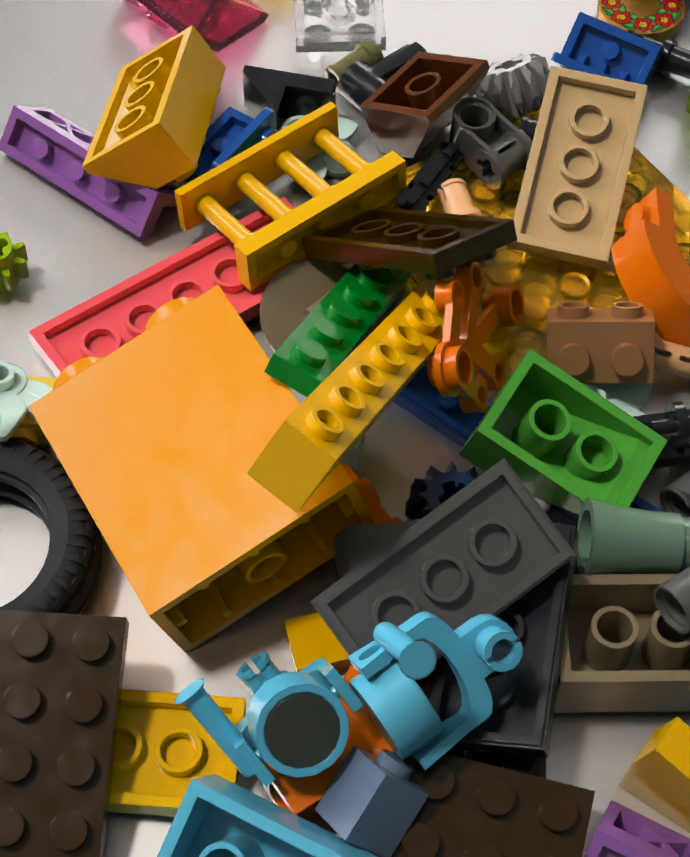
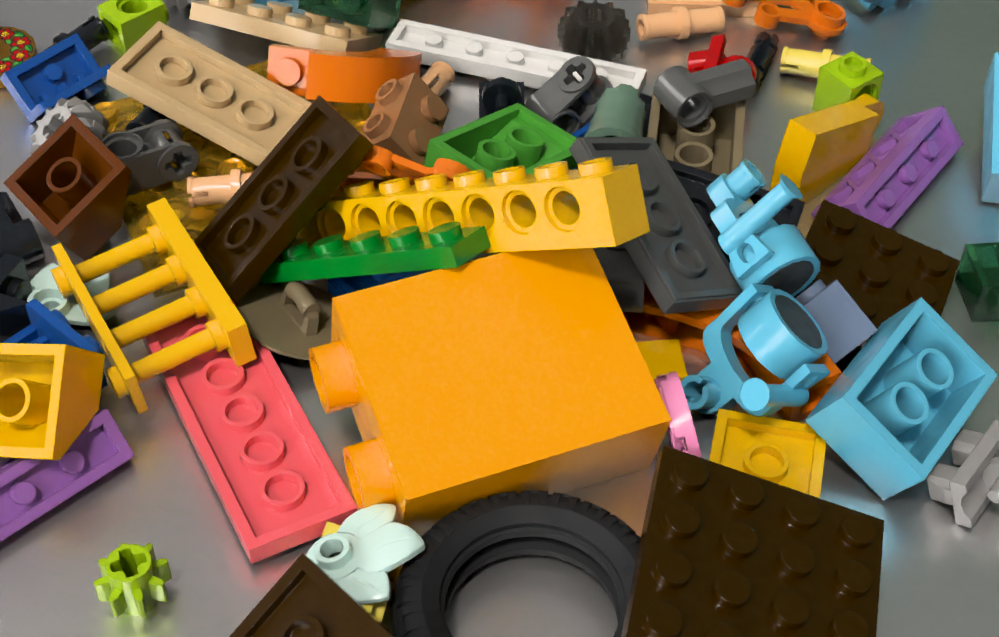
camera: 80 degrees left, 10 degrees down
black axle [396,141,464,211] -> none
none -> bright pink tile [654,371,702,458]

